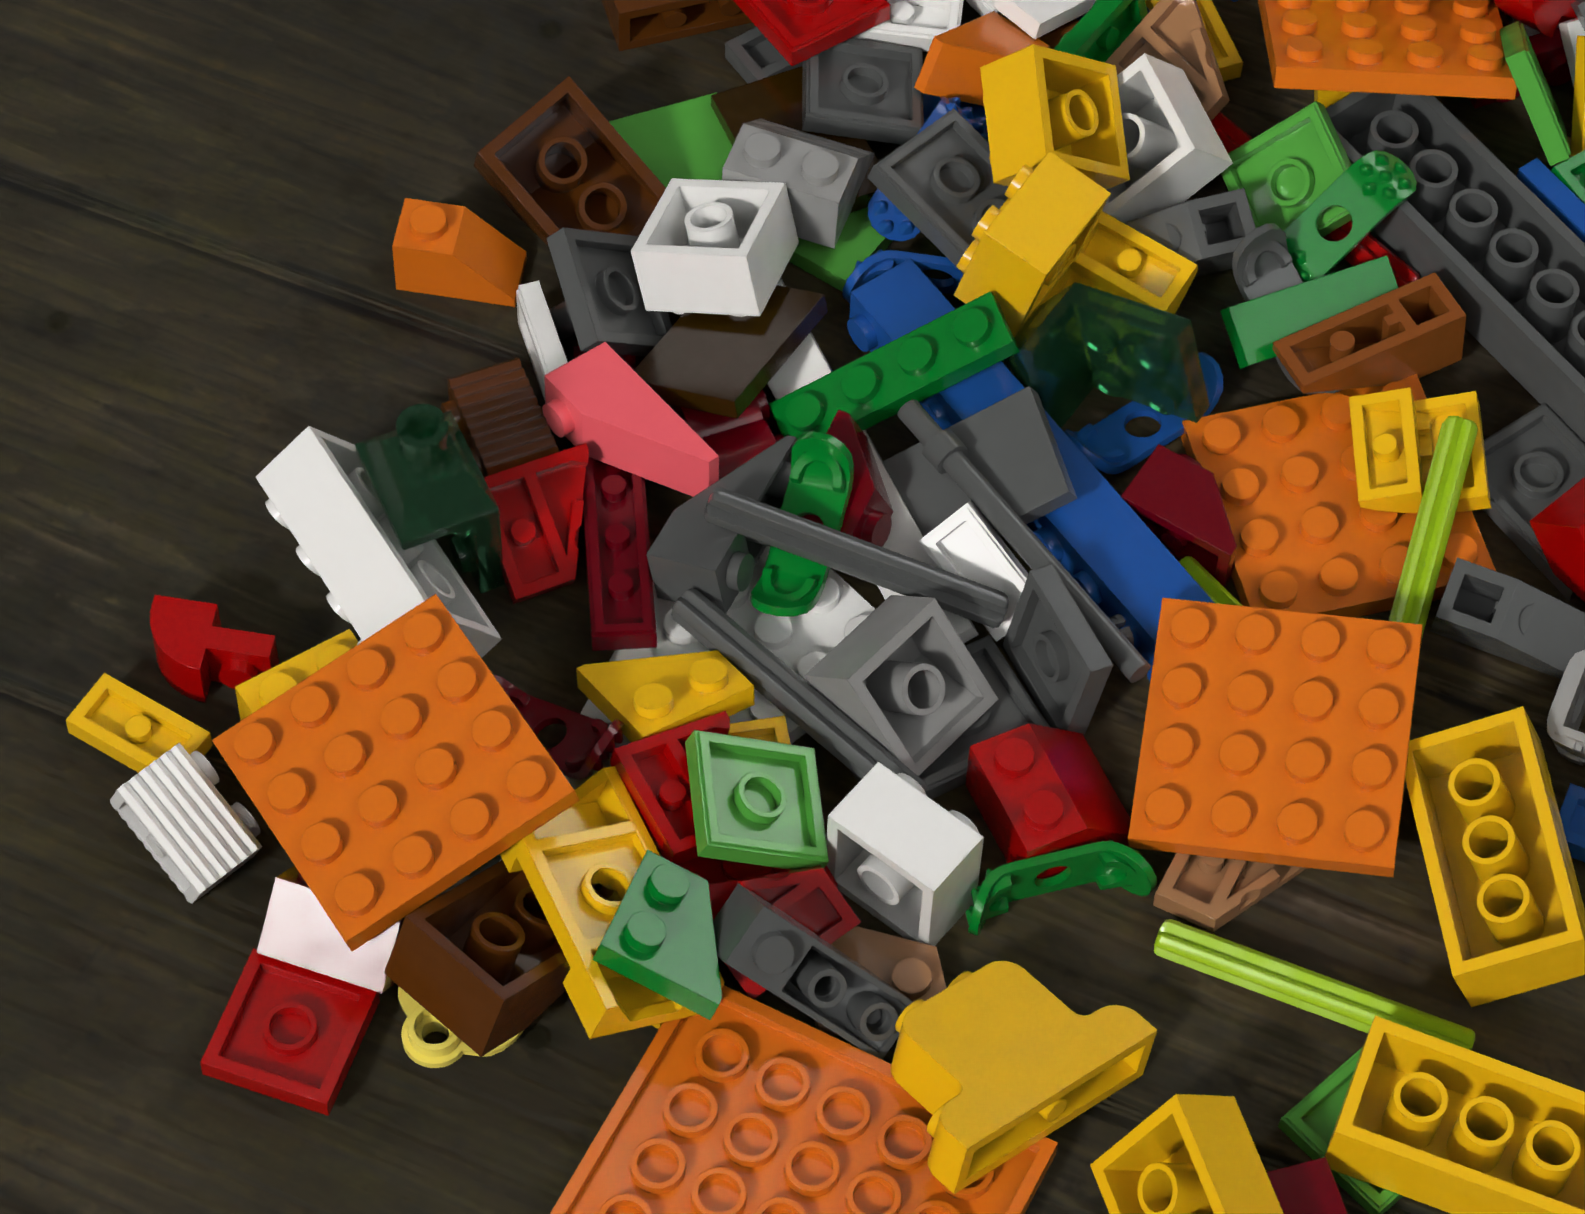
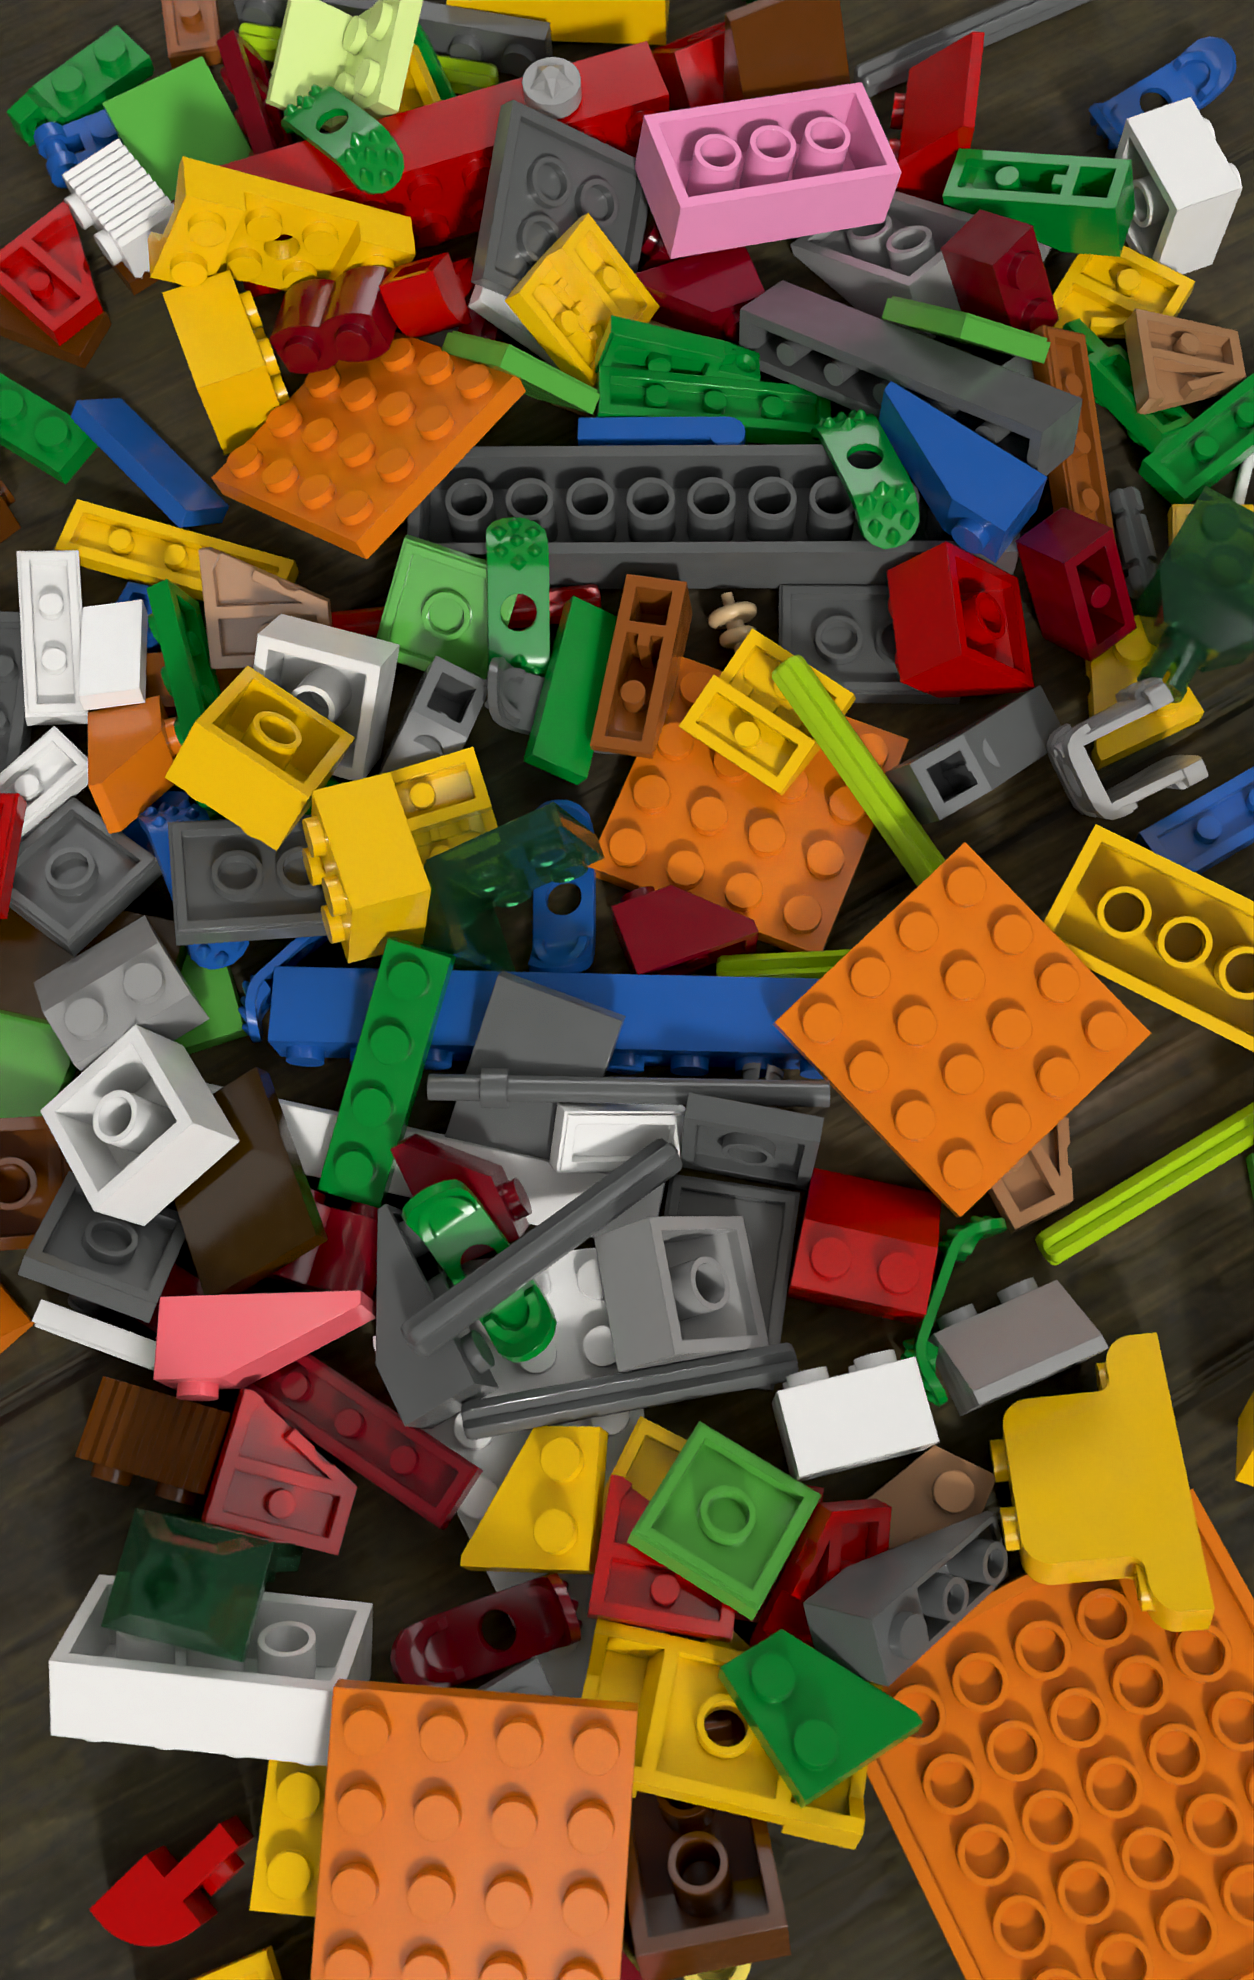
camera: 45 degrees left, 15 degrees up
none -> tan hair [708,592,757,653]
none -> light grey slope [928,1277,1108,1416]

